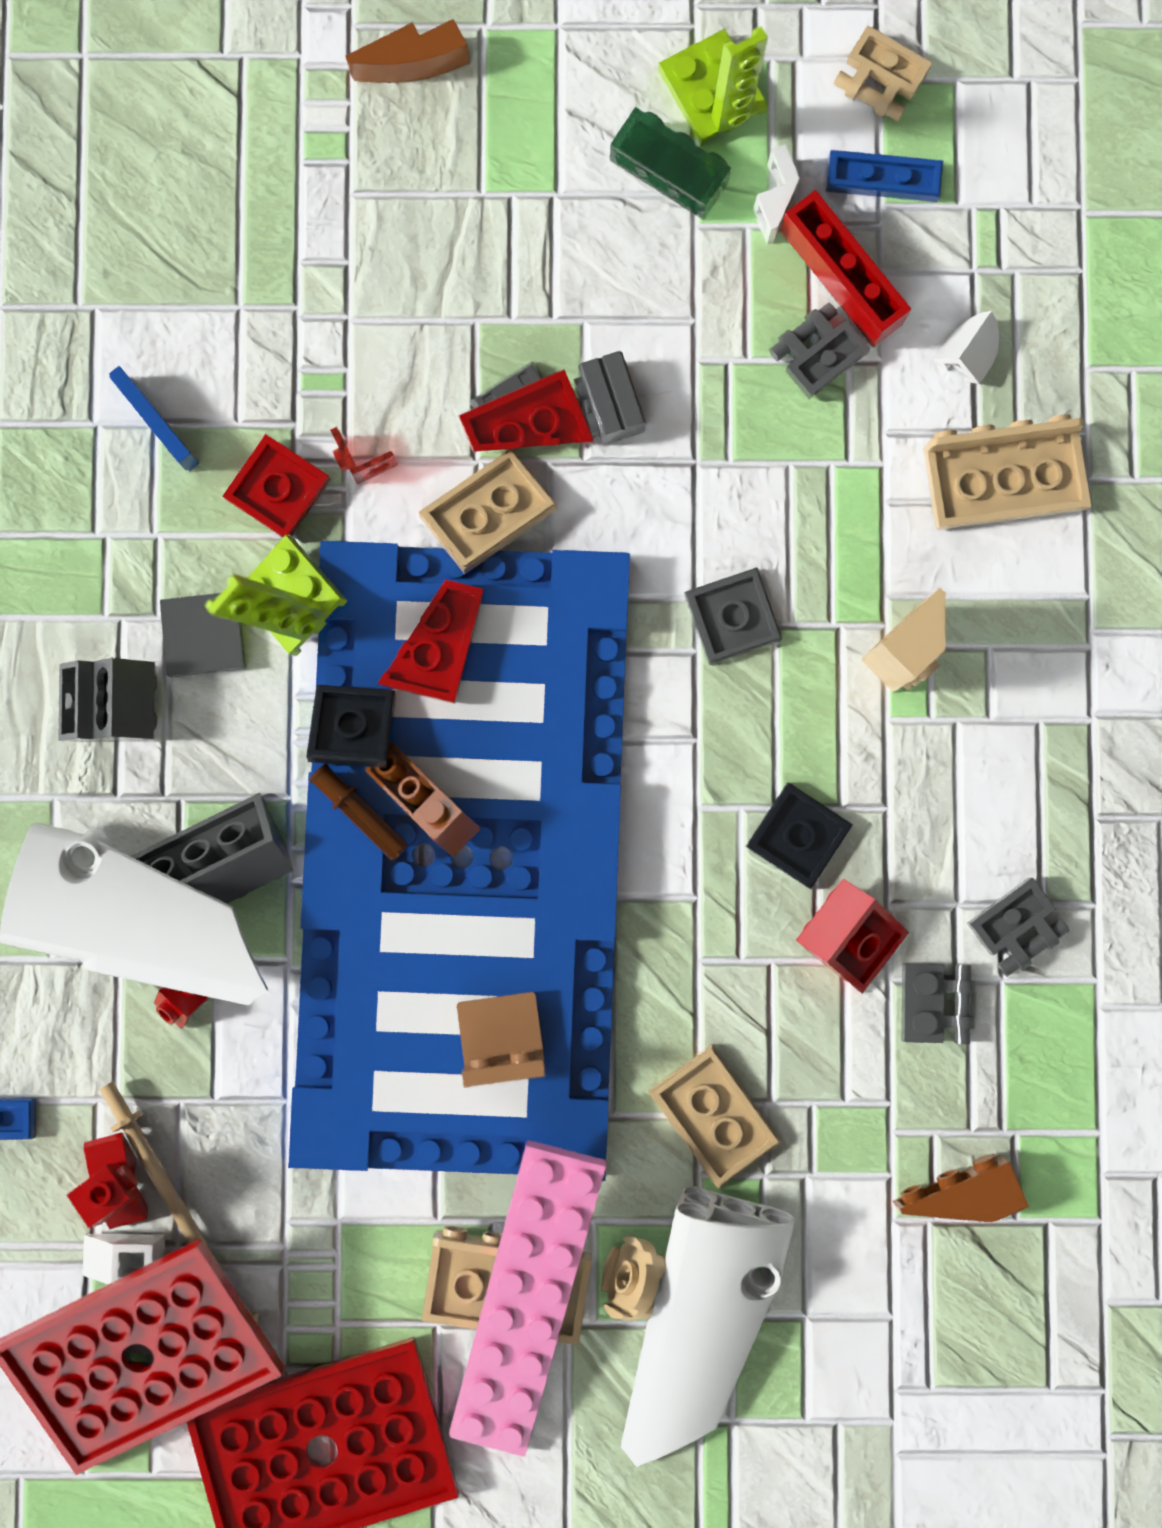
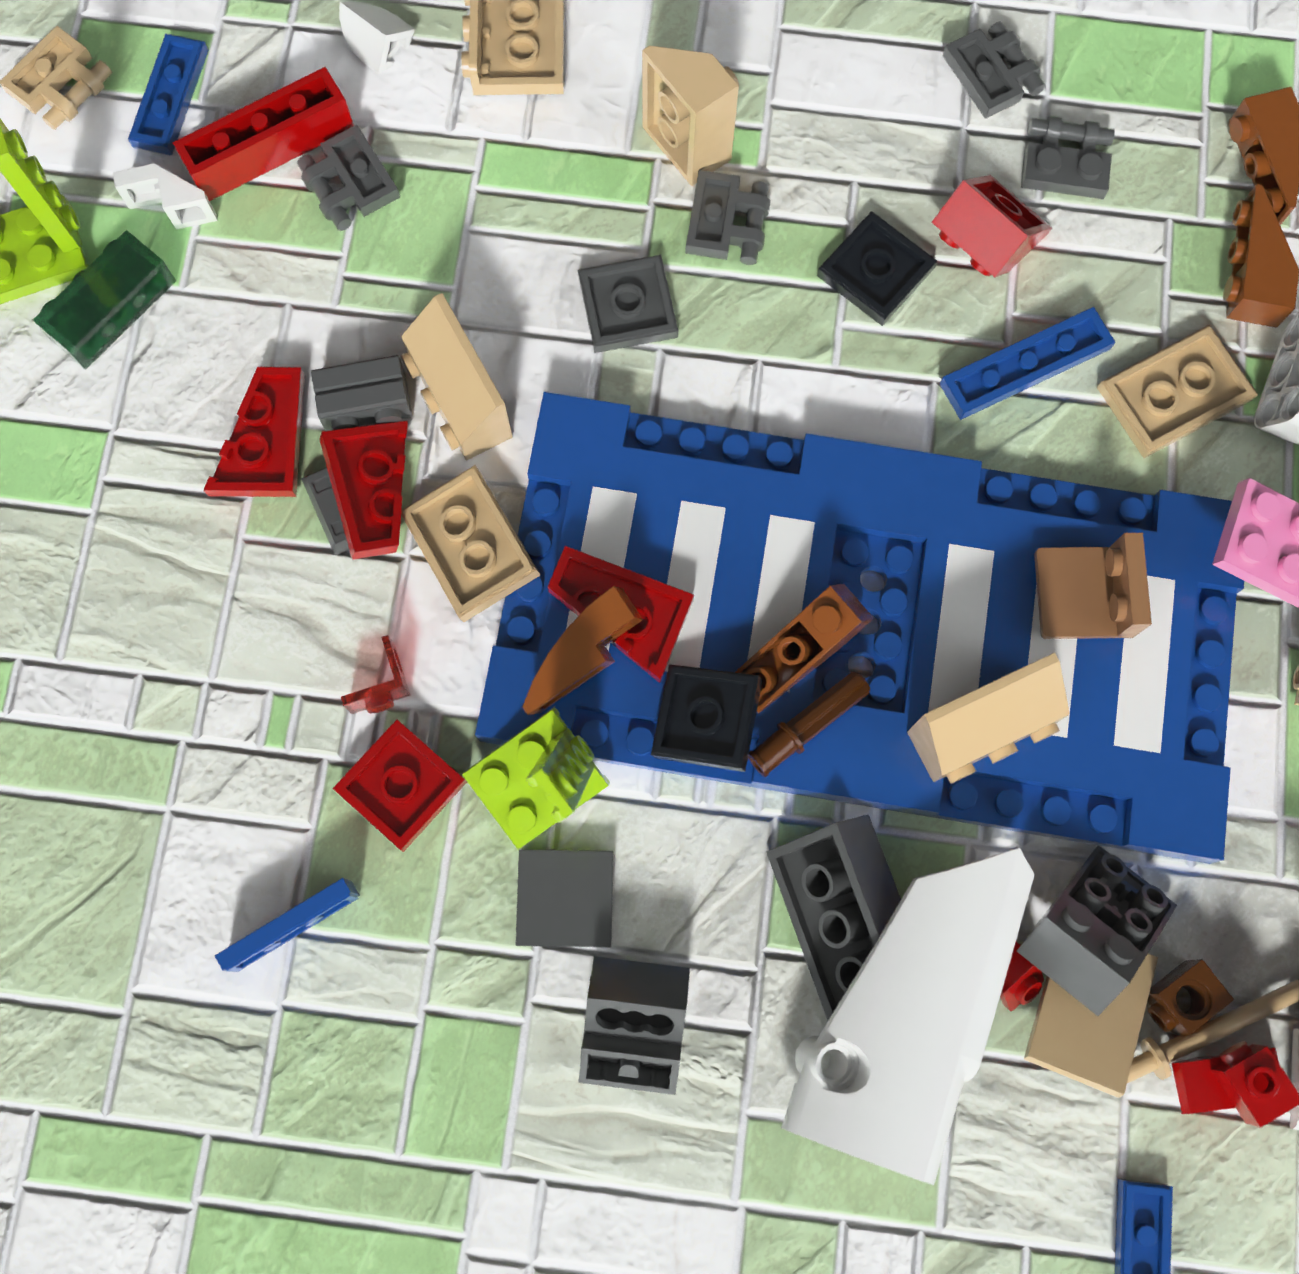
camera: 85 degrees left, 10 degrees down
none -> red wing [203,367,305,497]
none -> tan slope [400,293,513,461]
none -> dark orange slope [522,586,643,715]
none -> dark grey plate [685,170,771,265]
none -> tan slope [907,652,1070,784]
none -> blue plate [940,307,1116,420]
none -> dark grey slope [1017,845,1177,1016]
none -> tan tile [1024,953,1158,1098]
none -> reddish brown brick [1147,959,1234,1035]
none -> dark orange slope [1223,184,1299,328]

